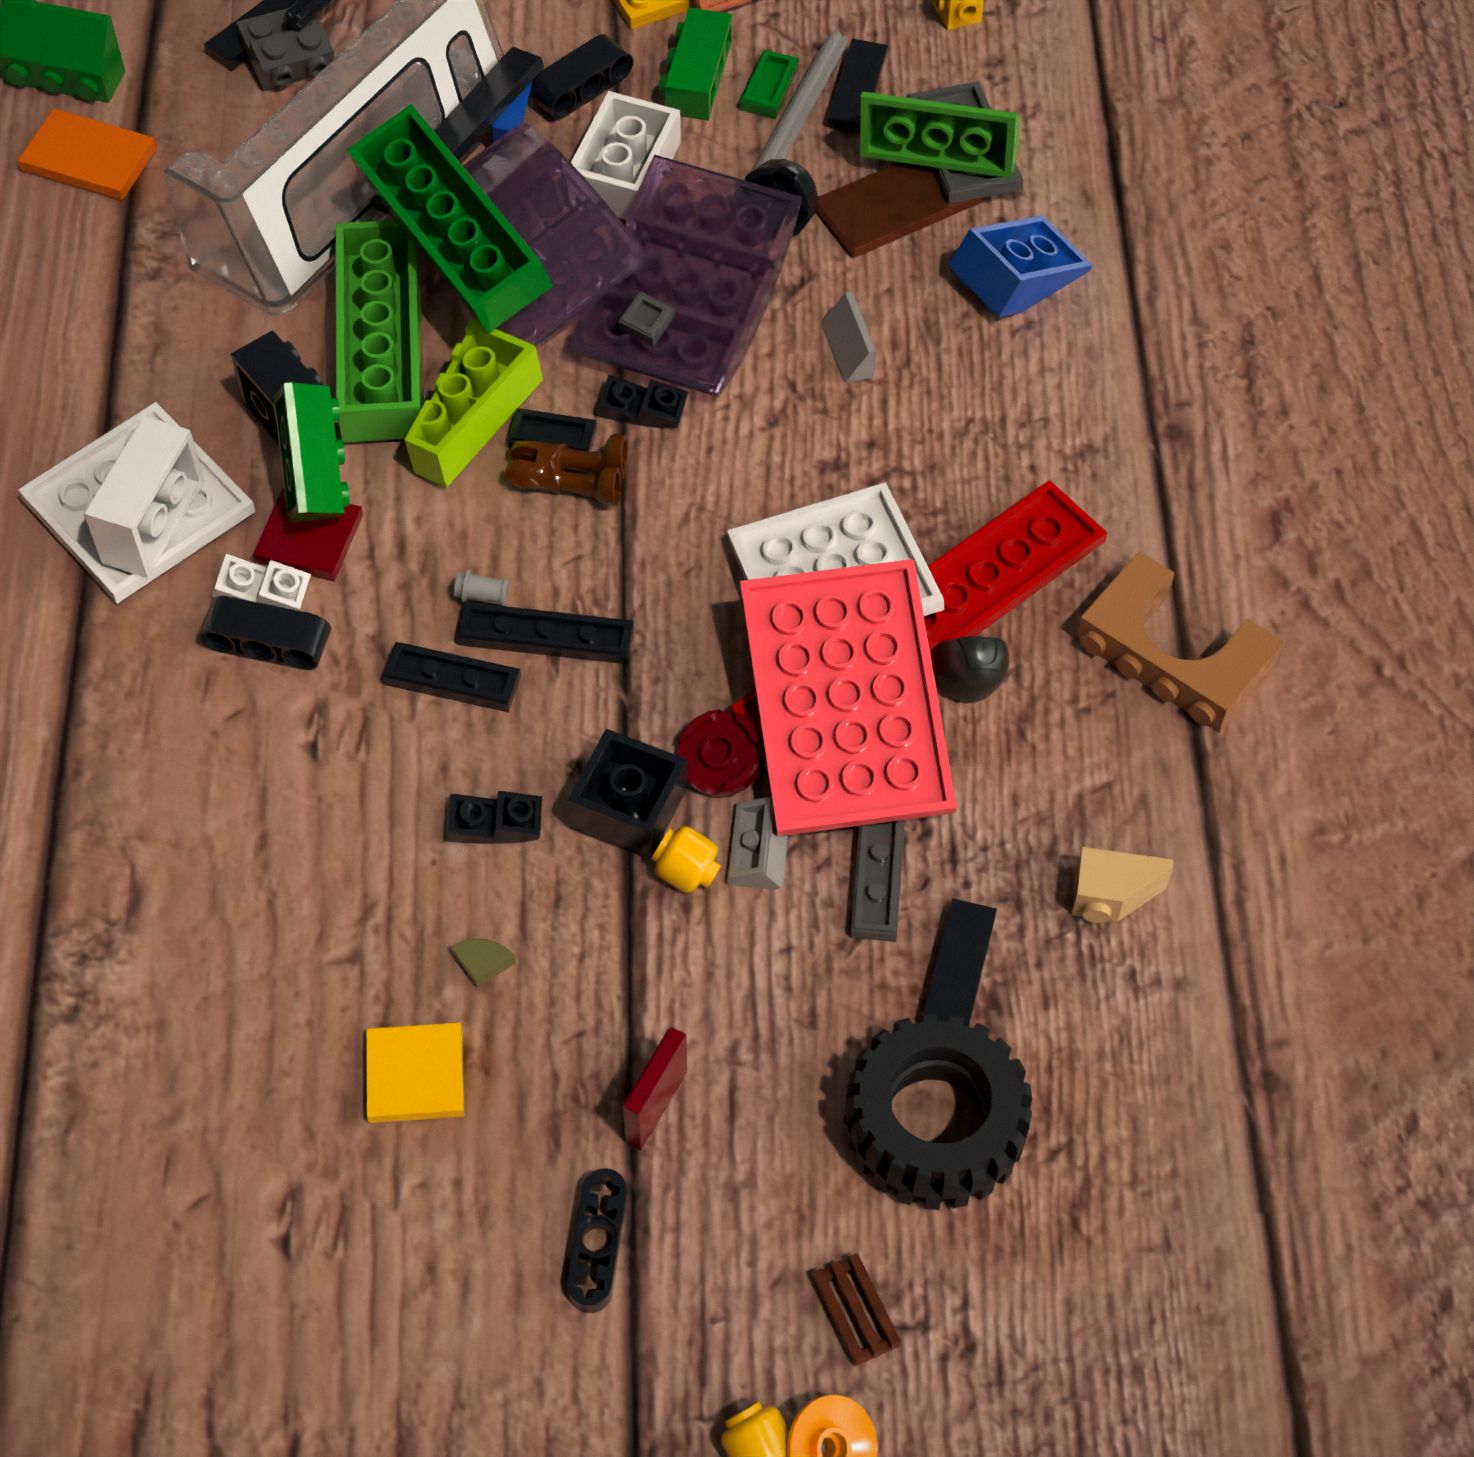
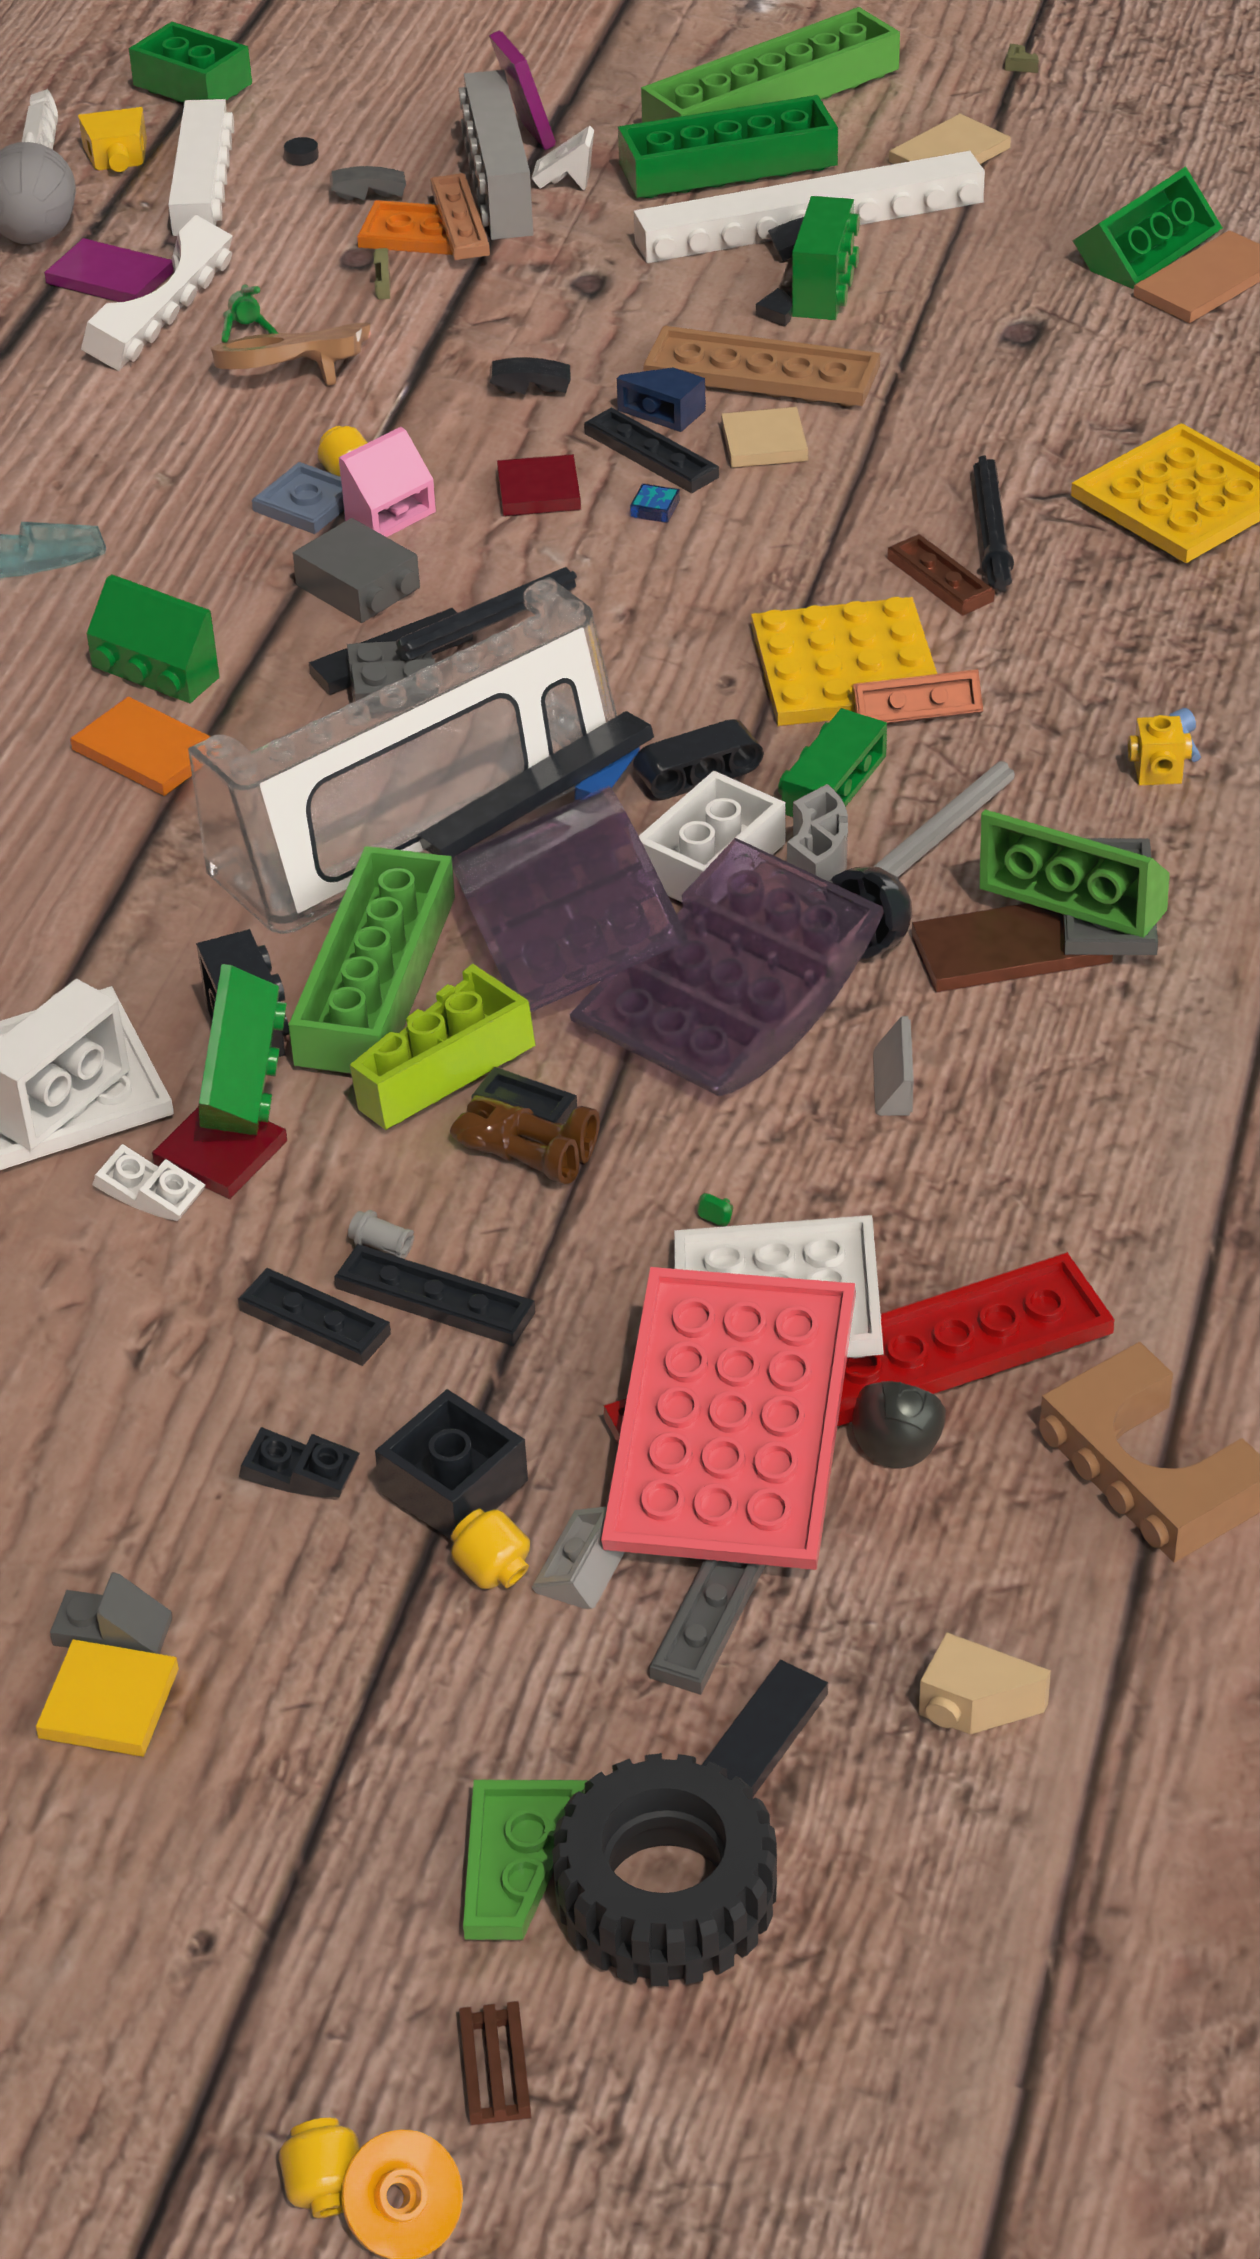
camera: 20 degrees right, 15 degrees down
black beam [198,596,331,670] -> none
green brick [347,104,553,334] -> none
olive tile [451,939,516,988] -> none
black beam [567,1168,627,1313] -> none
black slope [595,374,689,428] -> none
dark grey tile [618,291,675,346] -> none
dark red tile [623,1027,687,1151] -> none
dark red tile [676,710,765,798] -> none
green tile [740,50,799,119] -> none
black tile [827,38,888,133] -> none
blue slope [948,215,1093,317] -> none
none -> dark grey slope [50,1572,173,1654]
none -> bright green wing [463,1780,588,1940]
none -> green rock [697,1193,733,1227]
none -> light grey brick [787,784,848,905]

